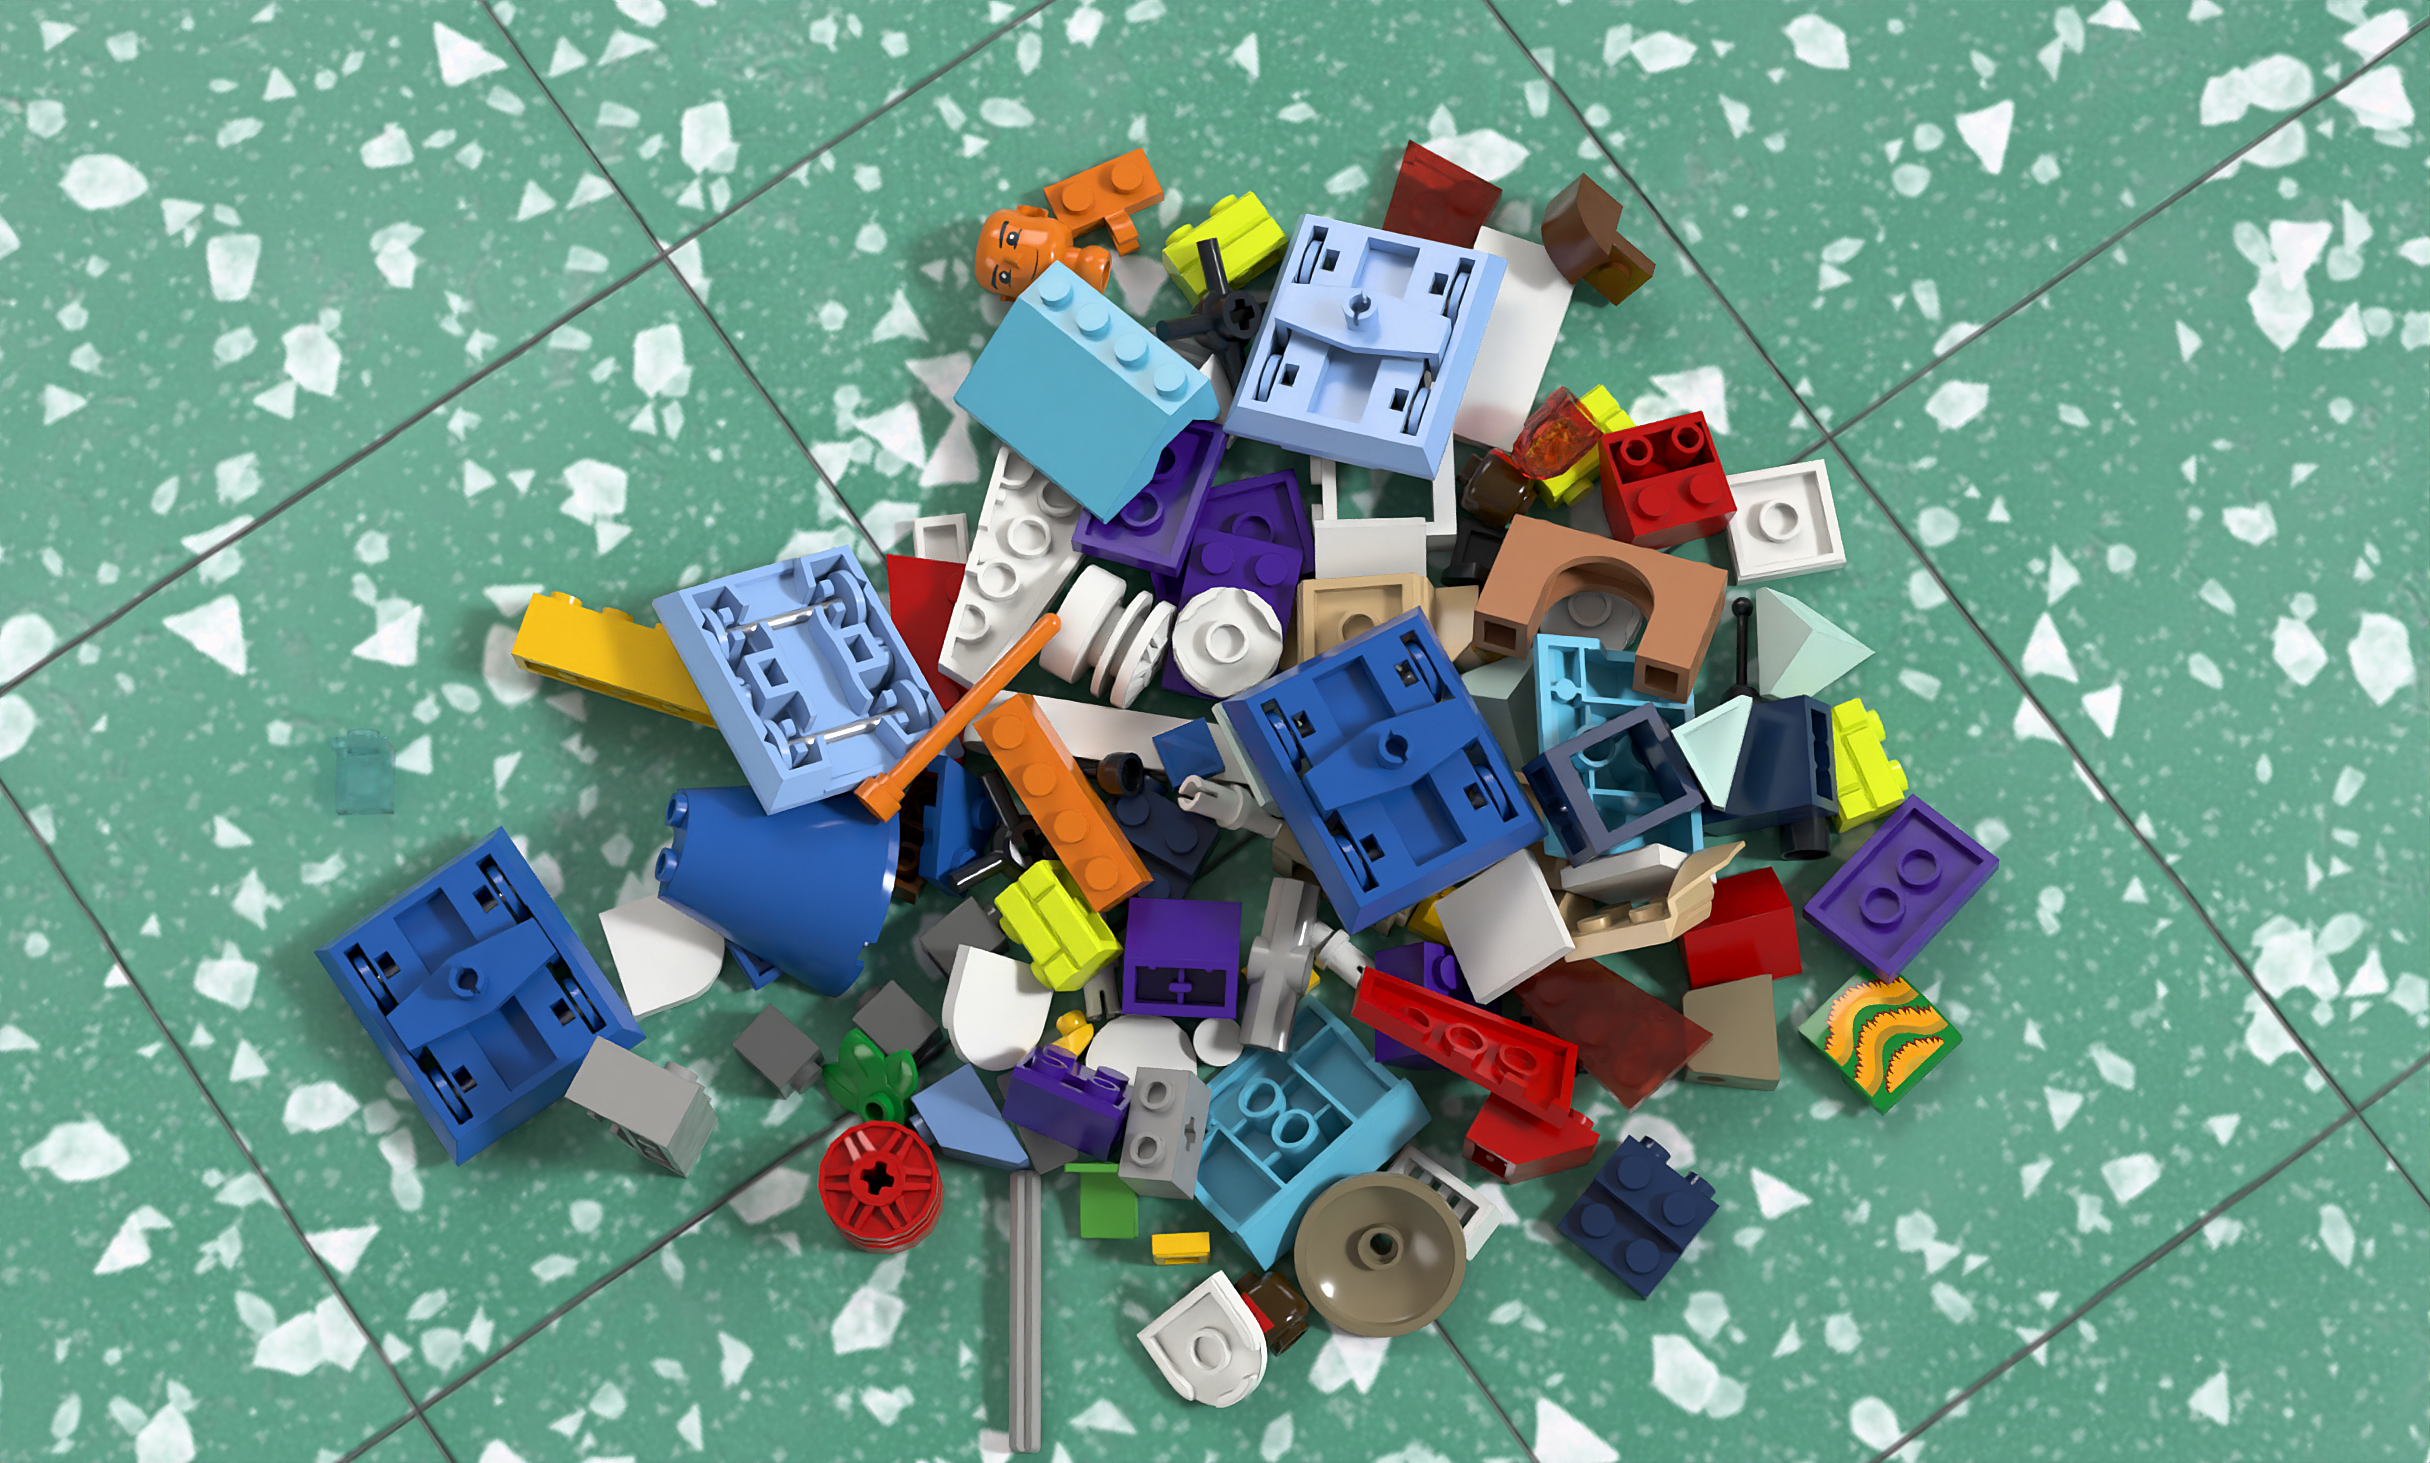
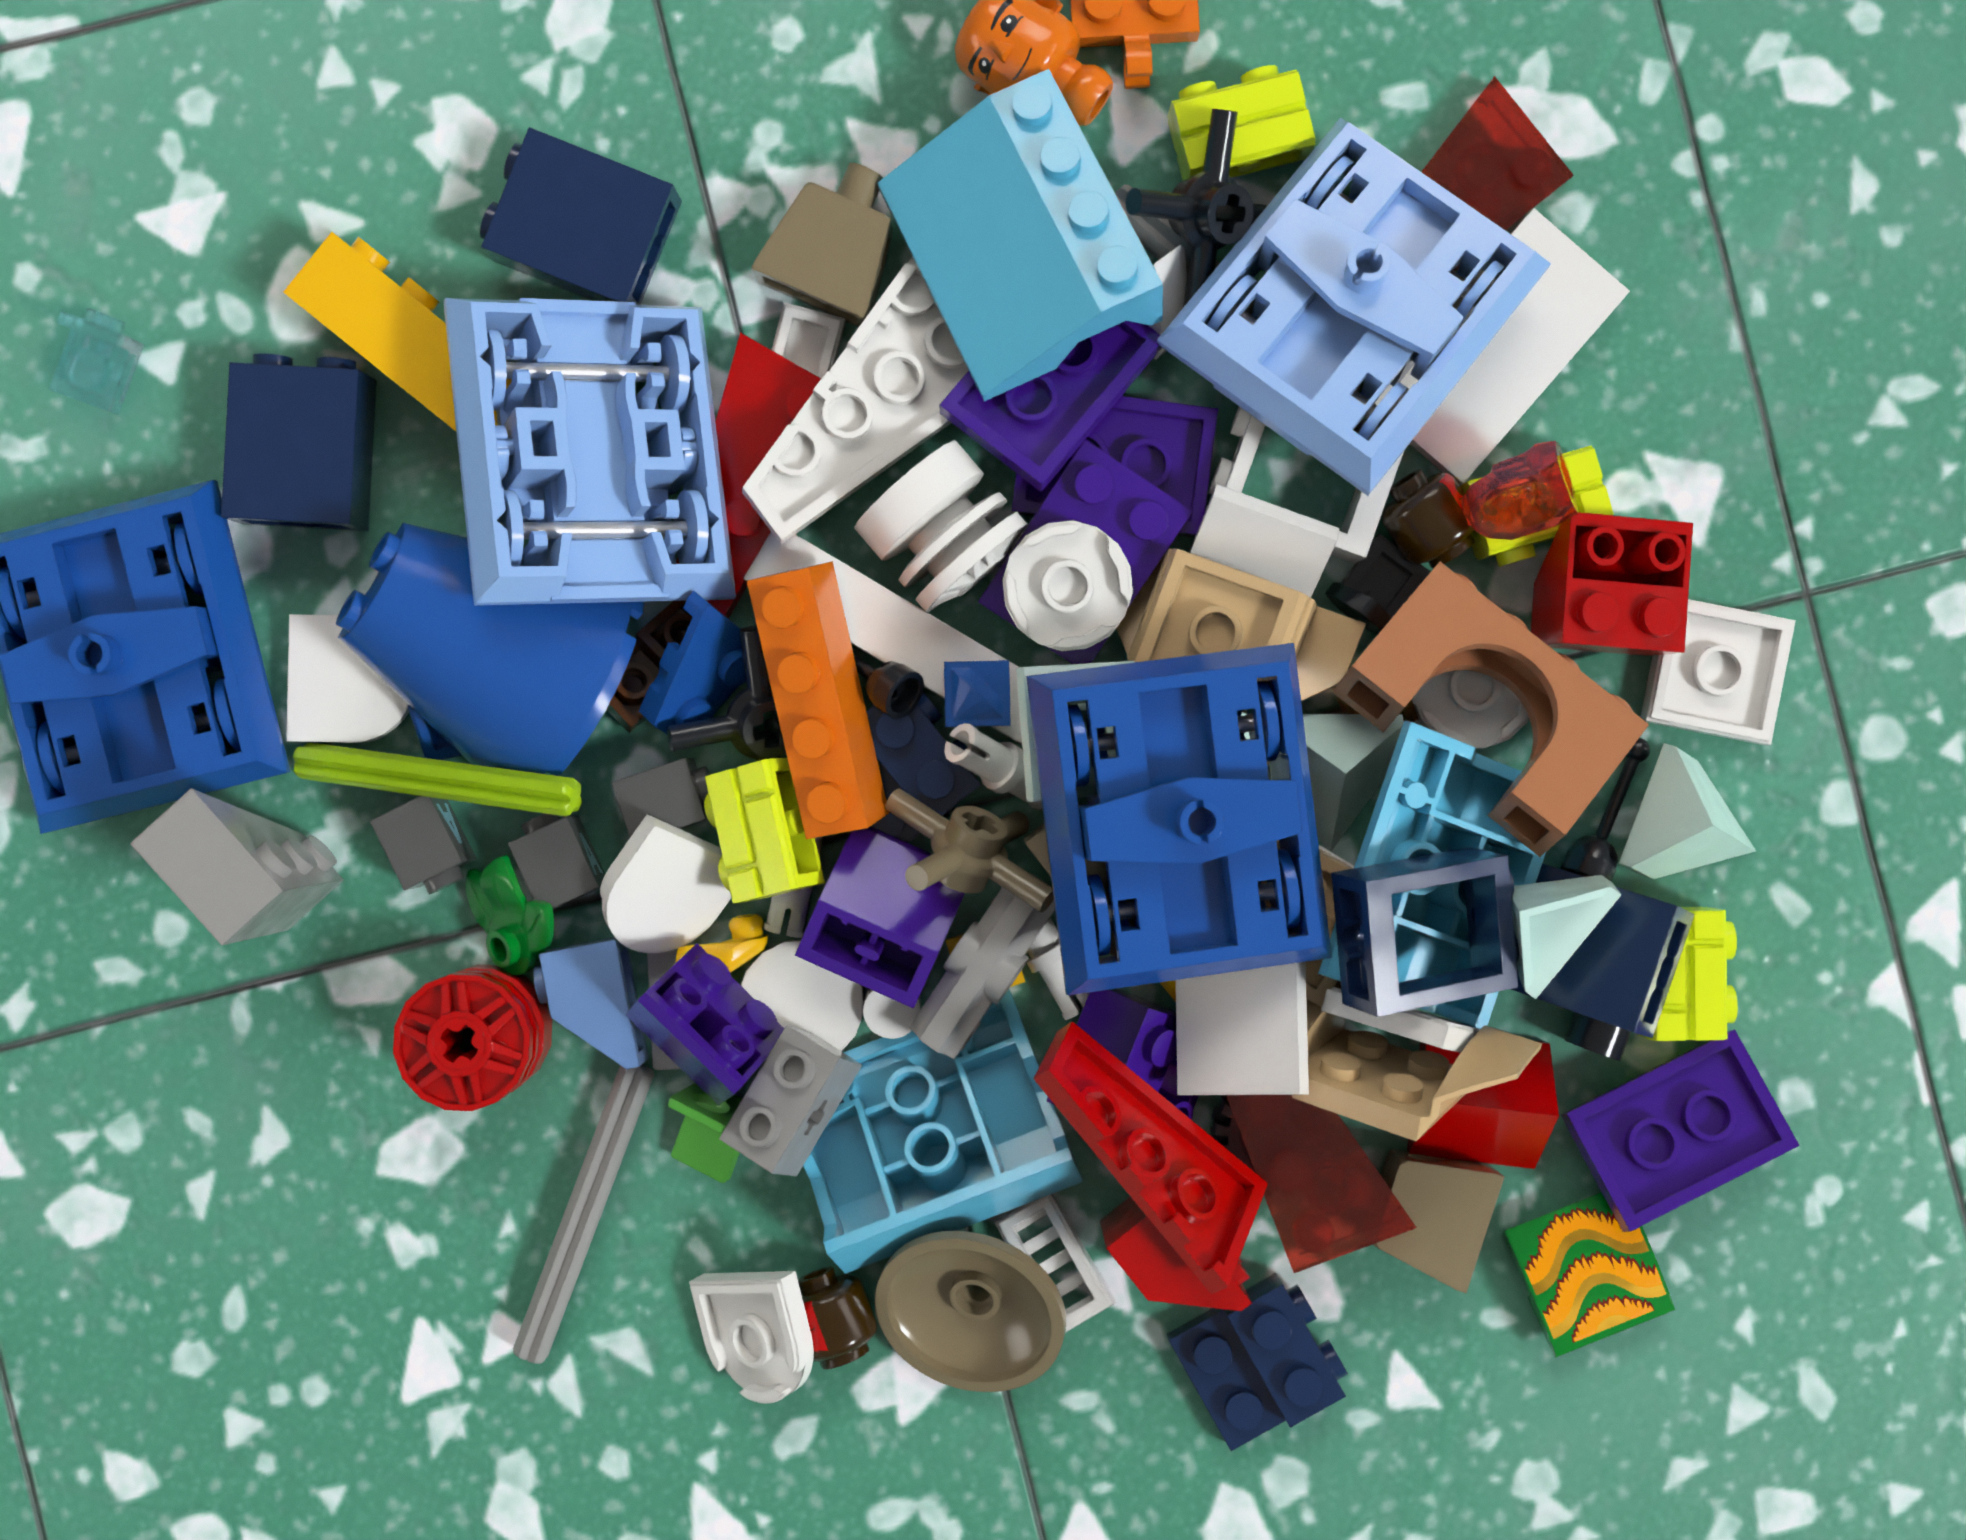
camera: 20 degrees right, 15 degrees up
orange piece [853,613,1061,824] -> none
yellow tile [1152,1232,1211,1266] -> none
reddish brown brick [1541,173,1656,306] -> none
none -> dark blue brick [221,353,377,531]
none -> lime axle [292,742,582,817]
none -> dark blue brick [480,127,682,305]
none -> dark tan torso [751,163,893,327]
none -> dark tan bar [885,788,1054,913]

